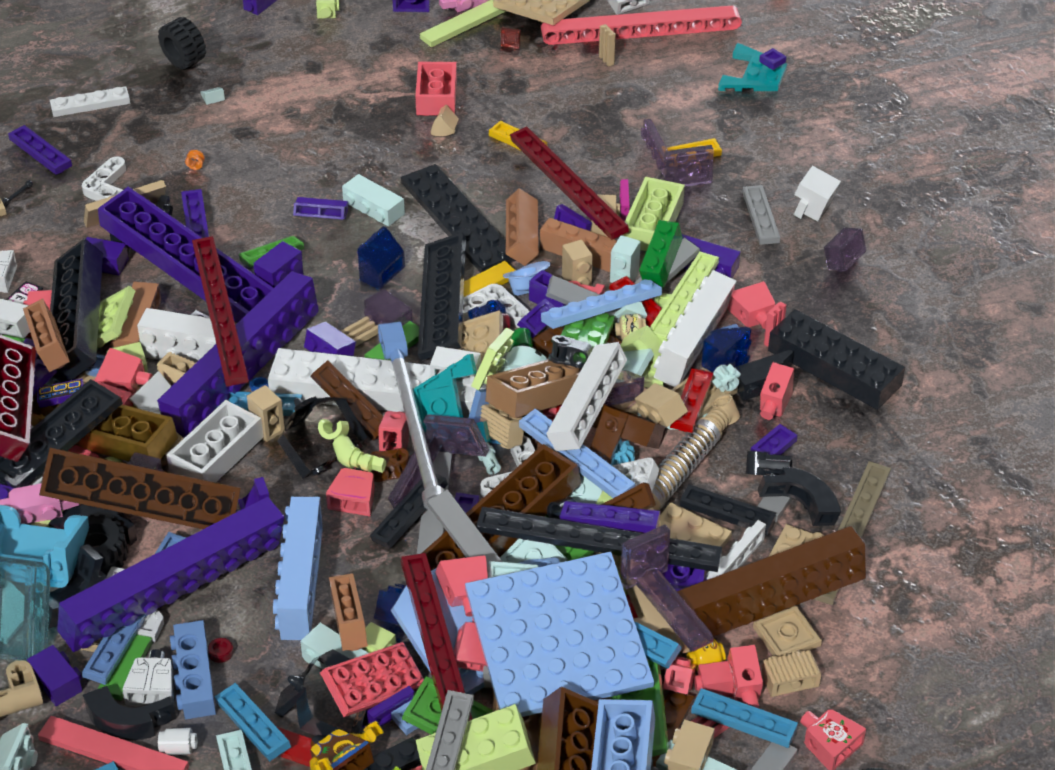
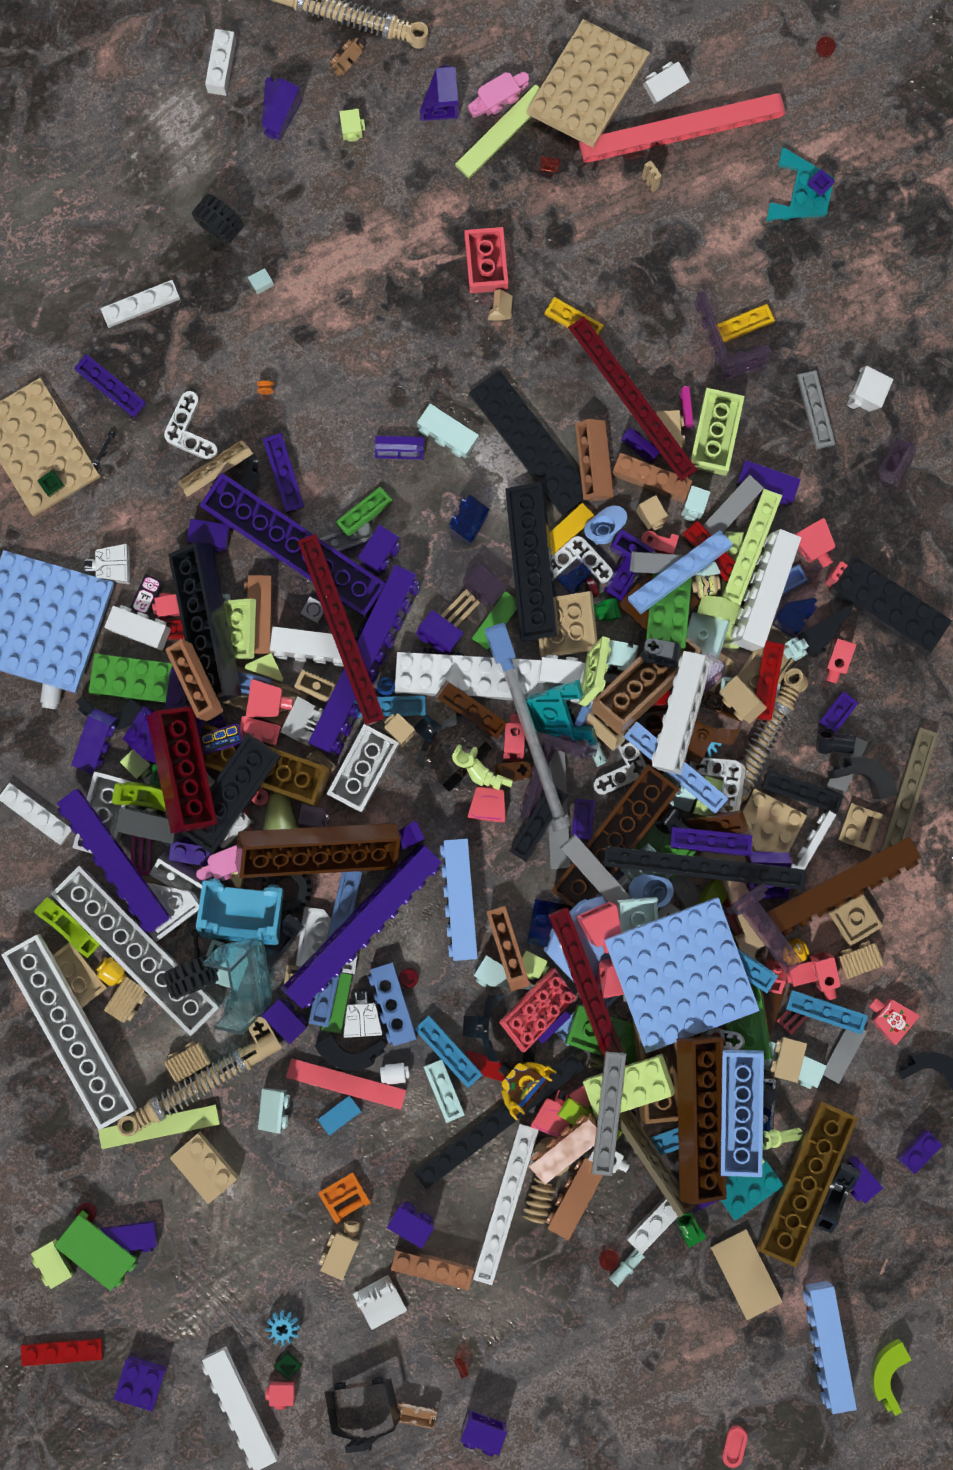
camera: 10 degrees left, 40 degrees up
green brick [639,220,683,289] -> none

